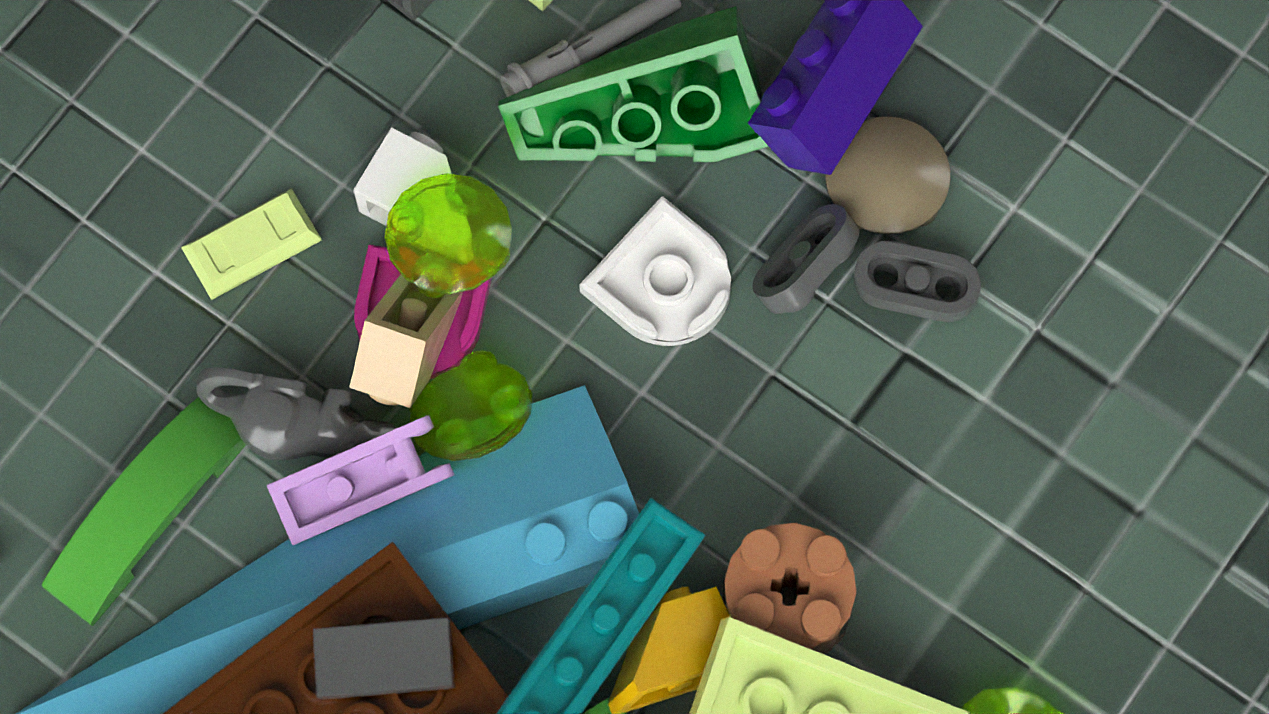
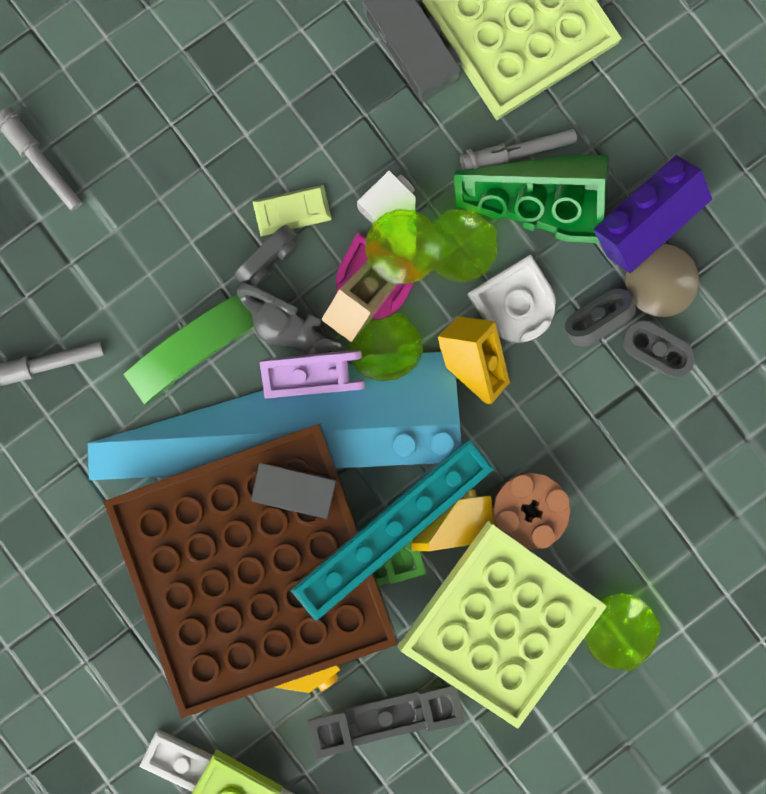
camera: 15 degrees right, 15 degrees up
none -> dark grey plate [235,225,298,287]
none -> clear neon green dish [424,209,498,283]
none -> yellow slope [438,316,510,404]

